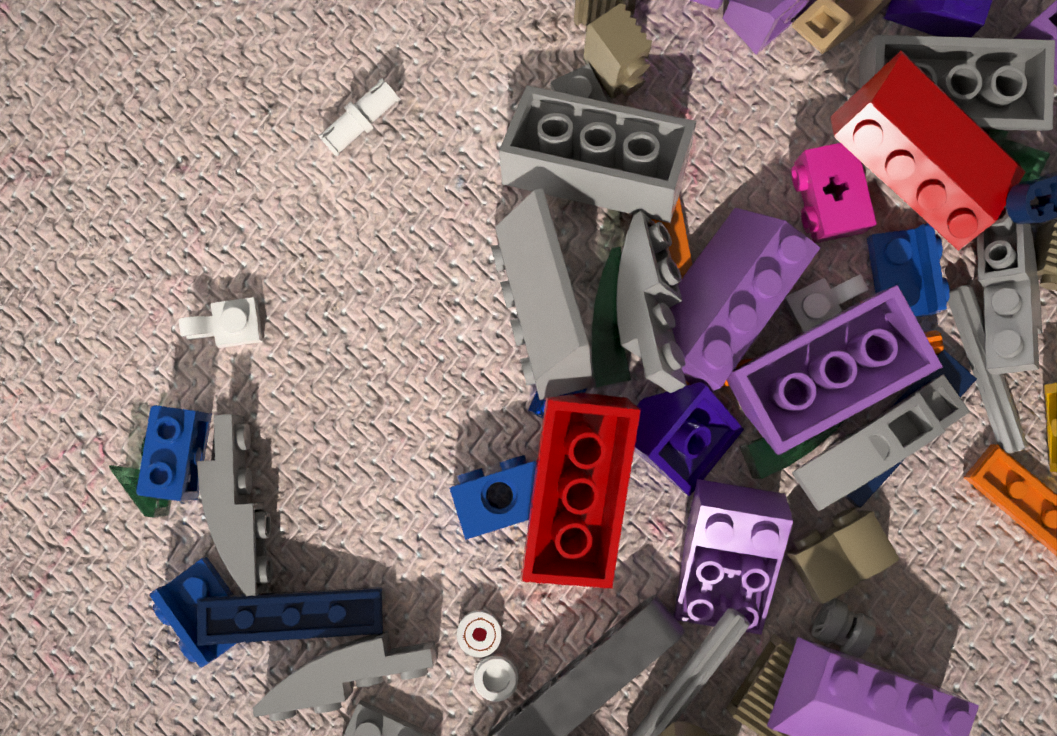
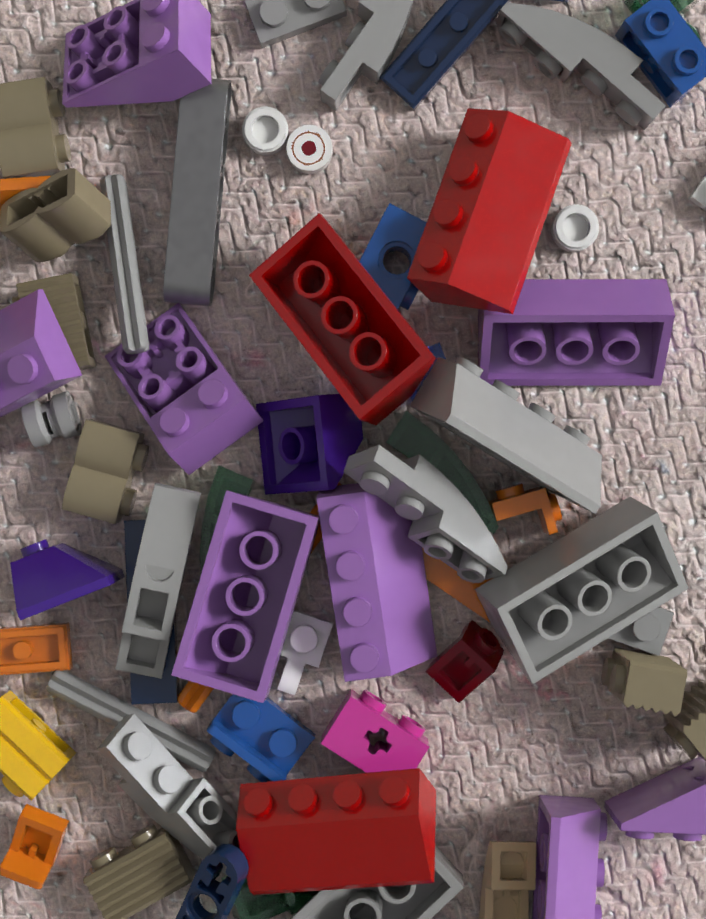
camera: 130 degrees right, 5 degrees up
none -> dark purple slope [10,539,125,620]
none -> red slope [407,108,572,314]
none -> dark red bracket [425,620,504,703]
none -> medium lavender slope [478,279,675,386]
none -> orange bracket [487,483,562,535]
none -> white tile [551,204,599,252]

